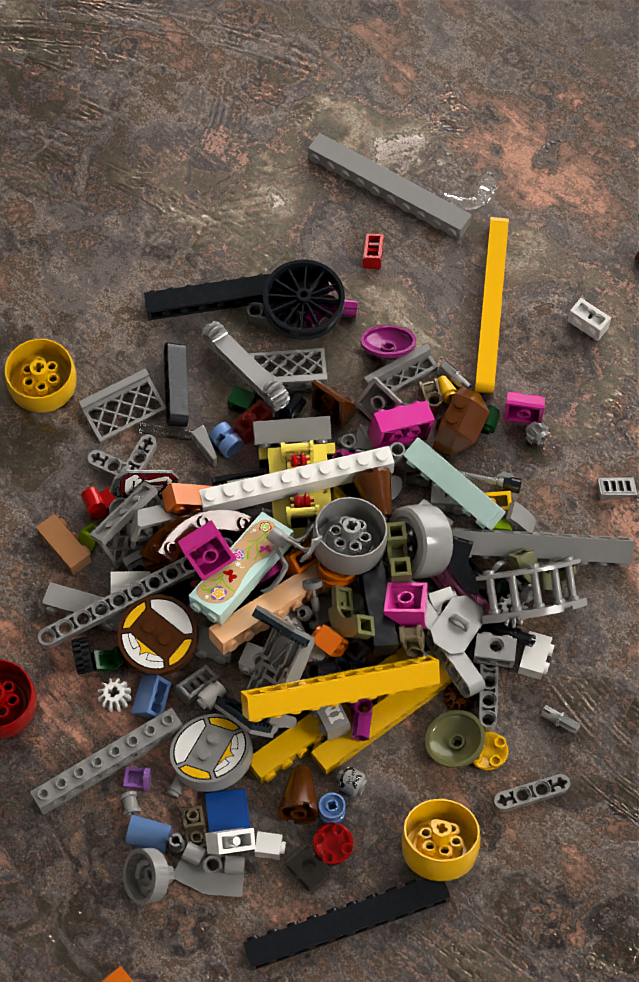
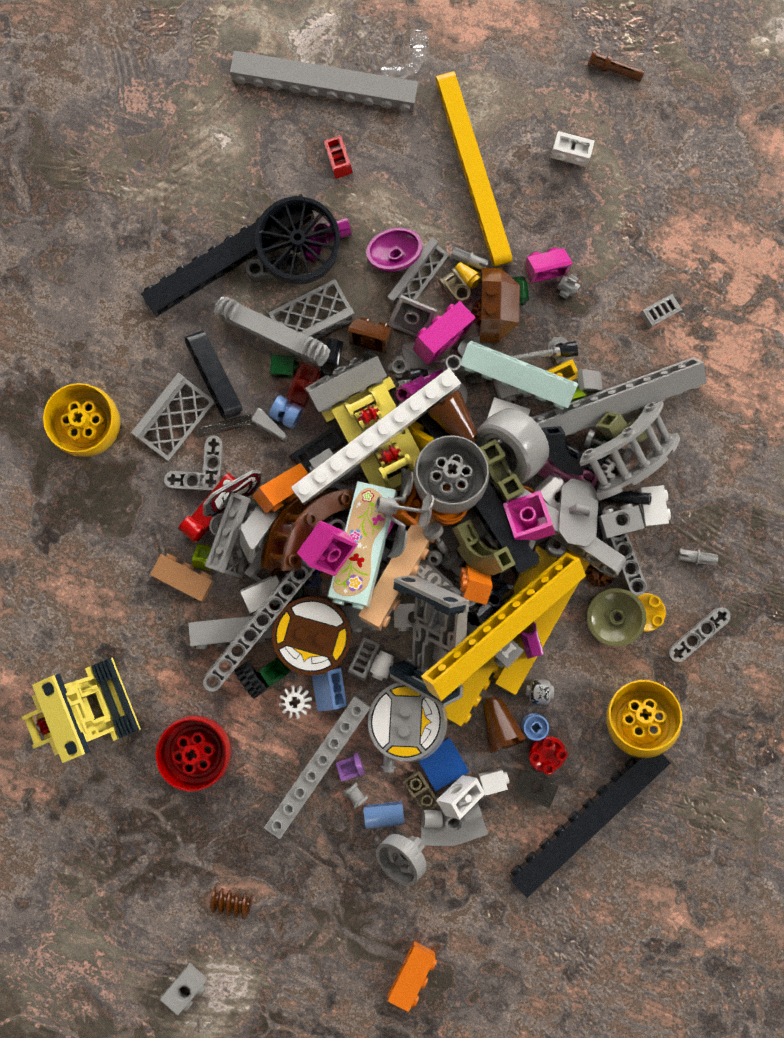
camera: 25 degrees left, 20 degrees up
light grey pin [169,833,185,853] -> none
dark tan piece [399,625,425,658] -> none

